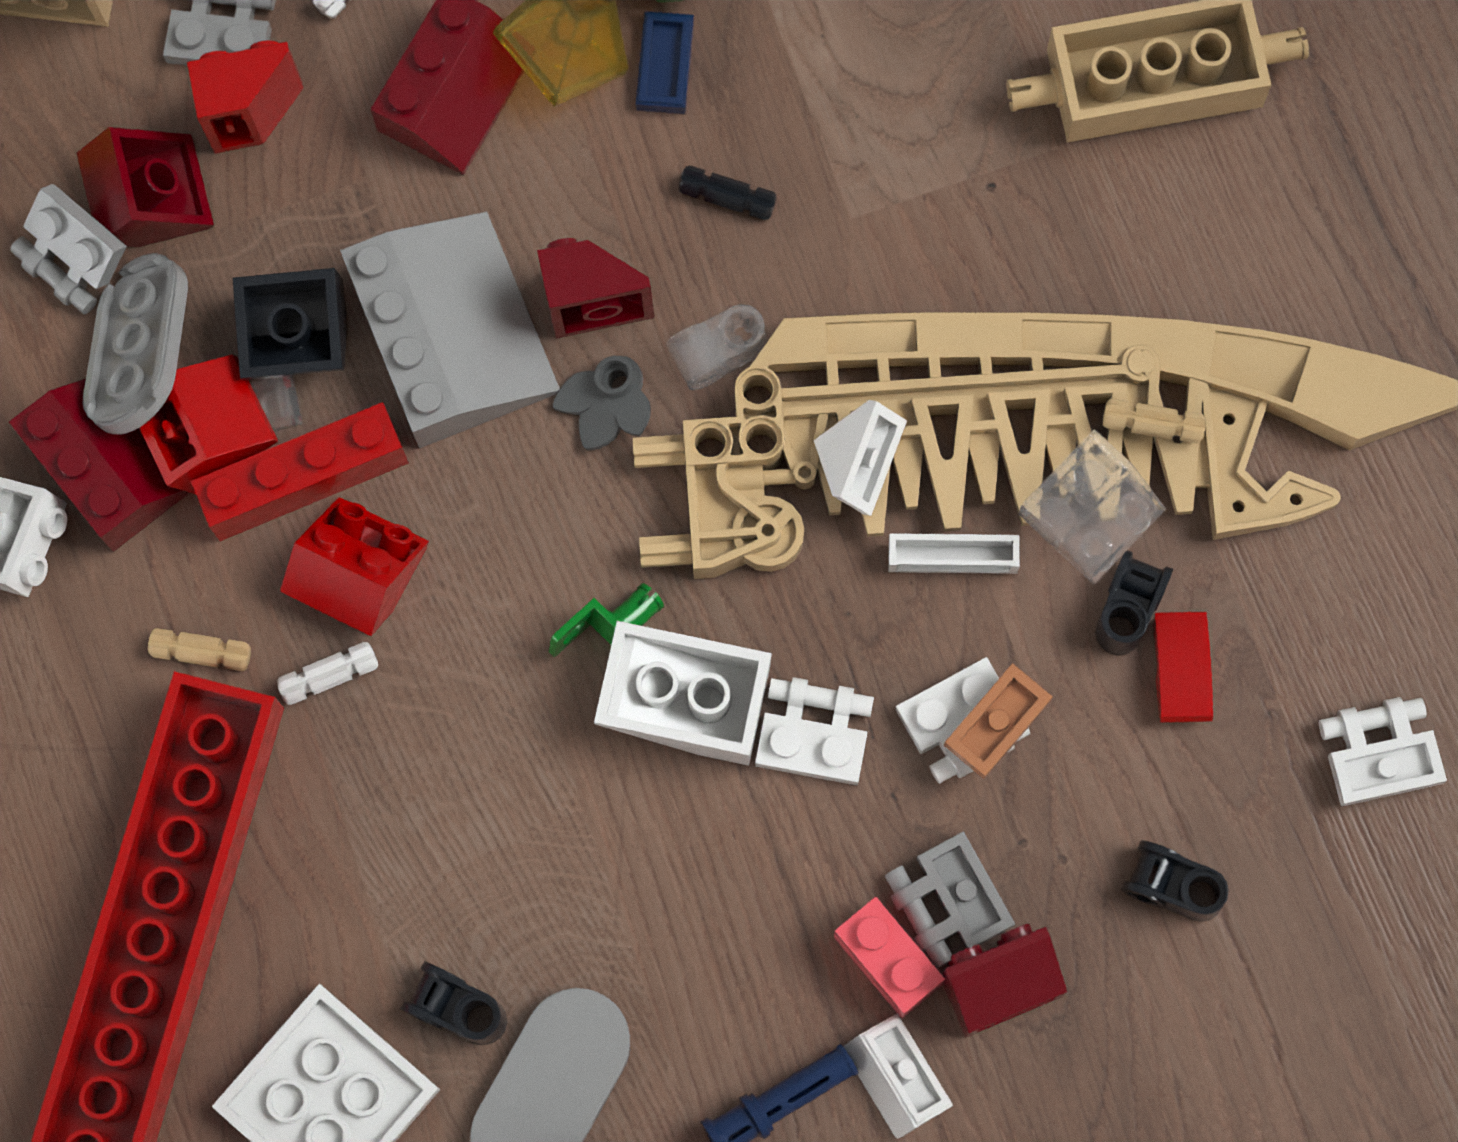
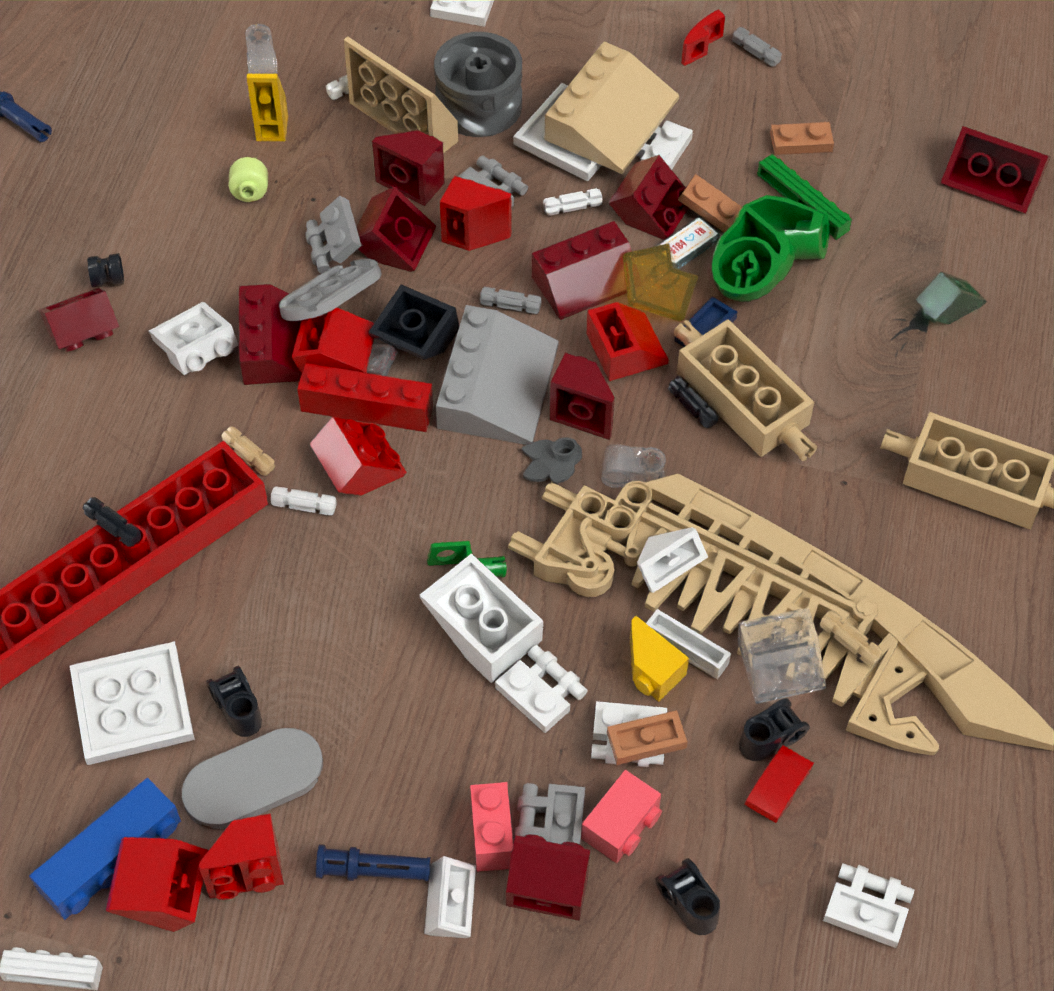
camera: 30 degrees right, 20 degrees down
none -> black axle [82,497,142,547]
none -> dark red slope [372,130,445,206]
none -> light grey axle [480,286,541,314]
none -> coral brick [581,770,662,864]
none -> red slope [586,302,669,381]
none -> yellow slope [630,616,689,702]
none -> tan brick [674,319,817,461]

